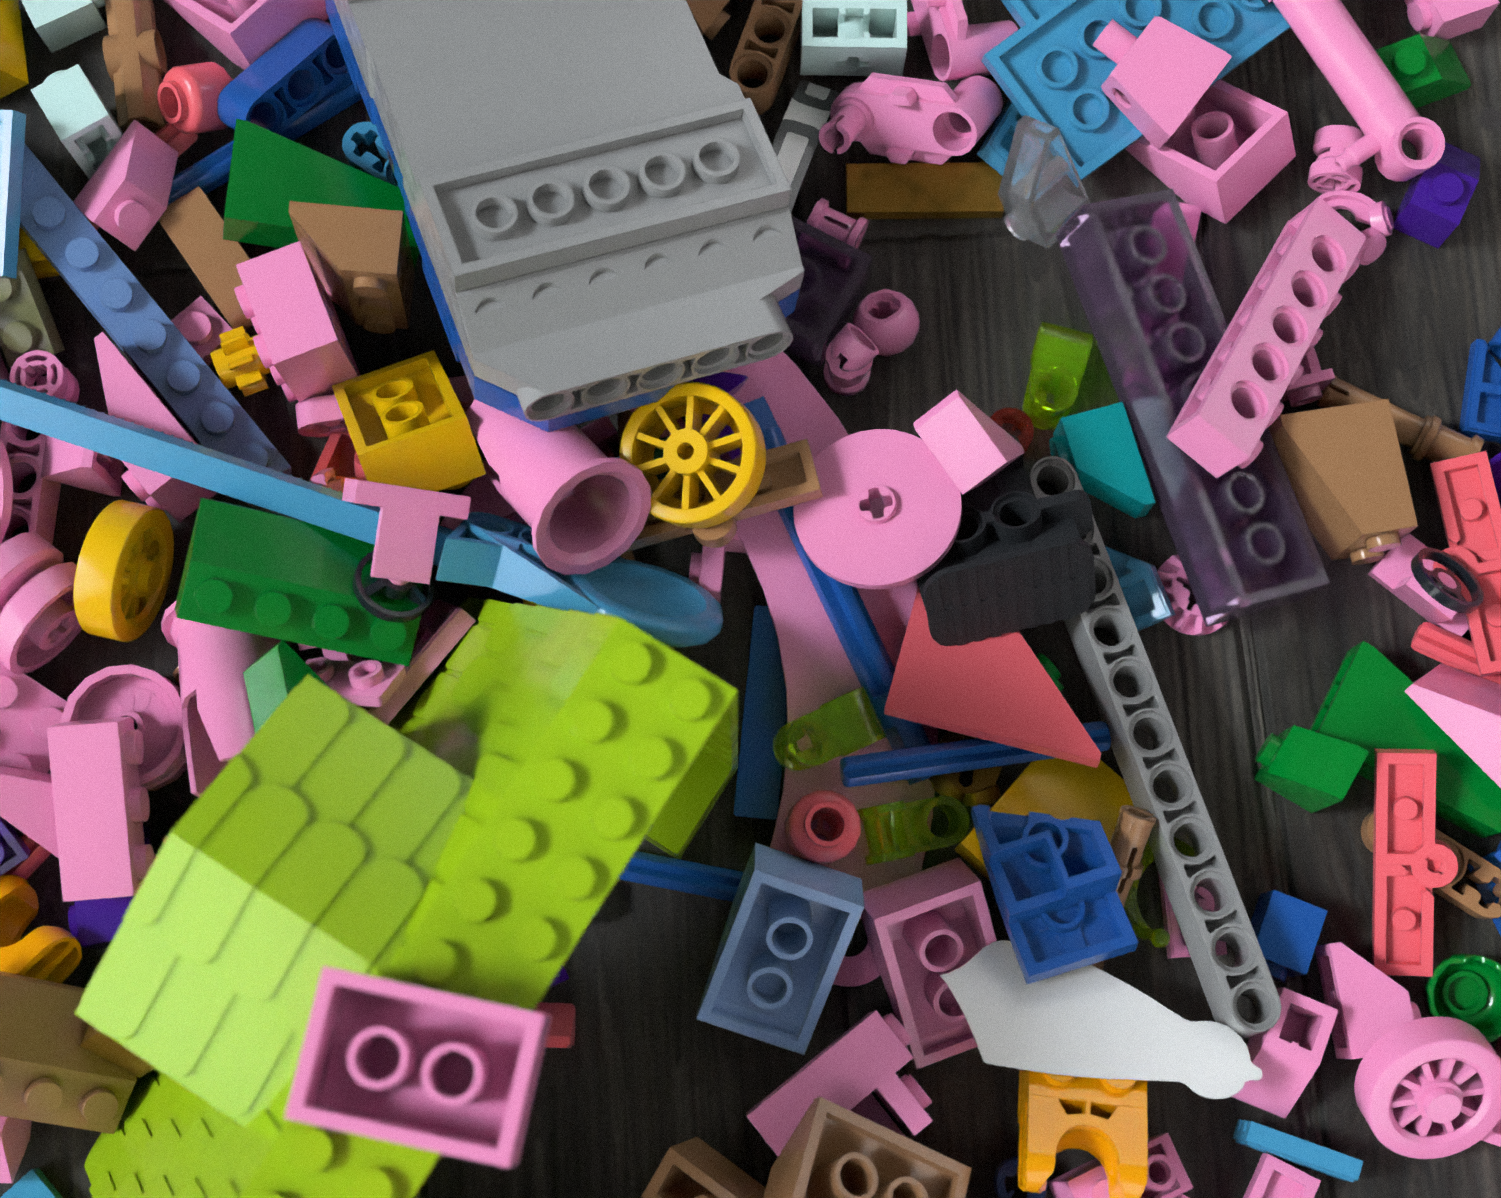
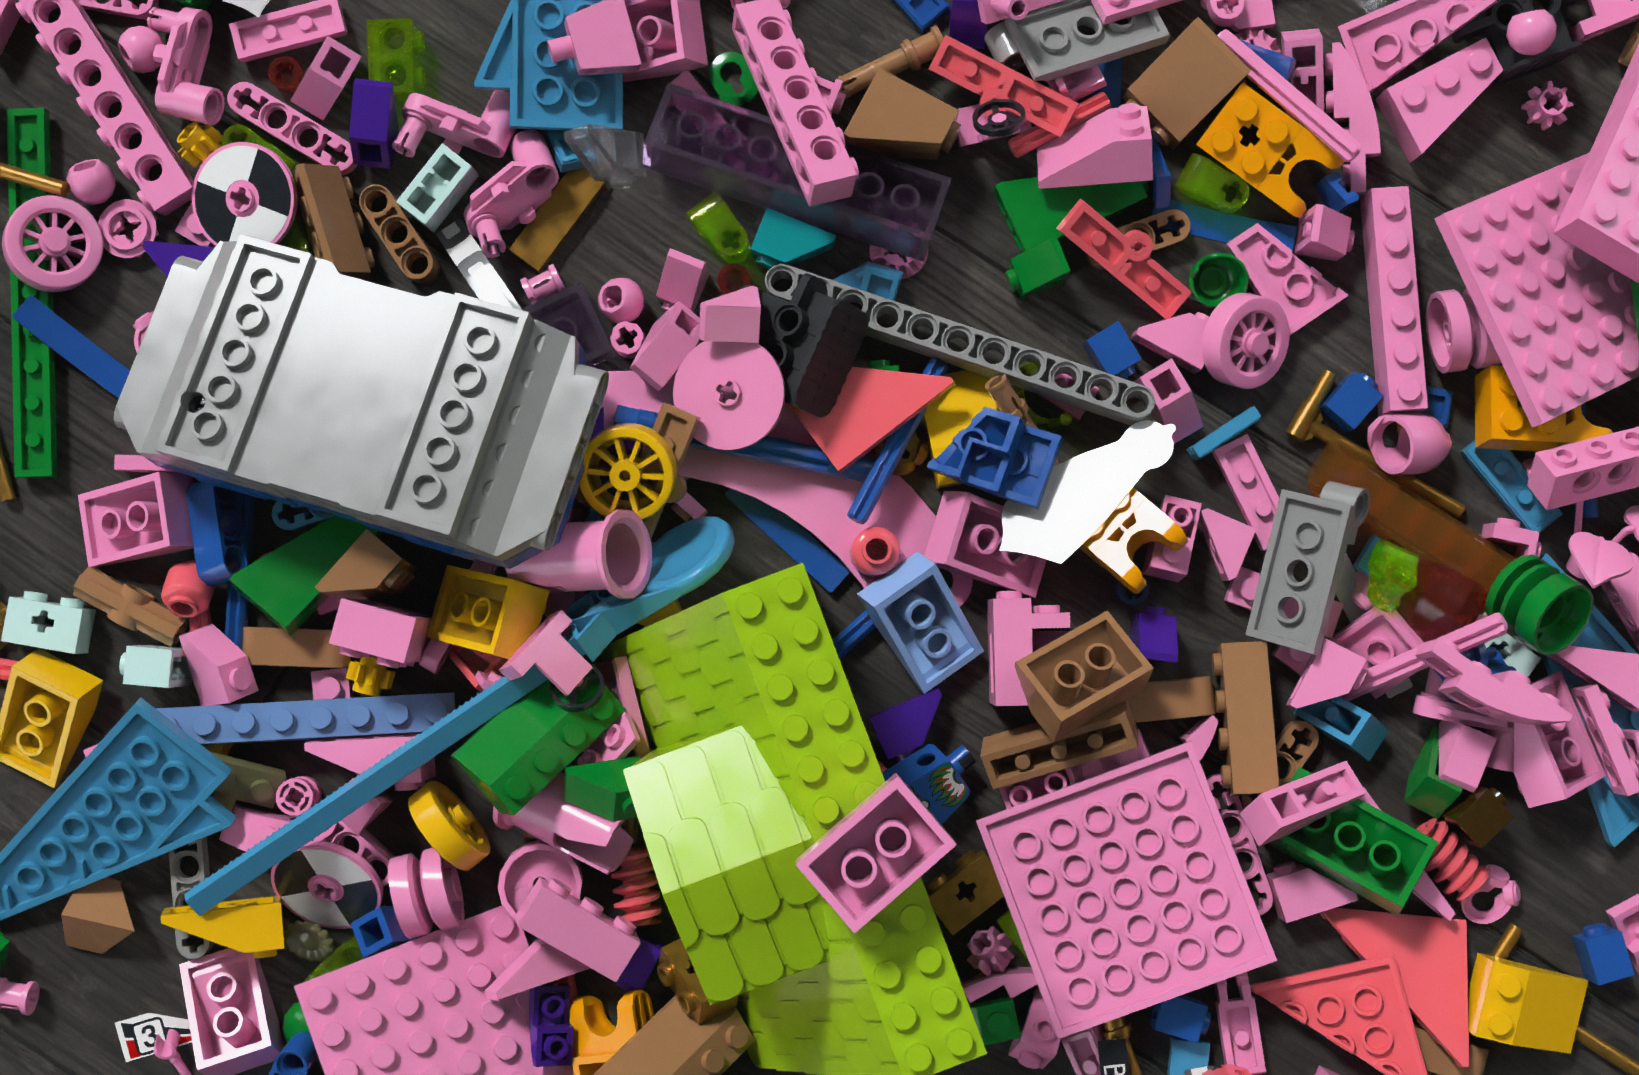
camera: 50 degrees left, 10 degrees up
clear neon green piece [773,686,887,771] -> none
bright pink hinge [831,323,879,371] -> none
clear neon green piece [857,796,969,865] -> none
none -> bright pink slope [630,300,700,391]
none -> bright pink slope [656,248,709,313]
none -> green piece [710,52,760,108]
none -> dark purple slope [869,687,942,763]
none -> blue torso [882,744,976,825]

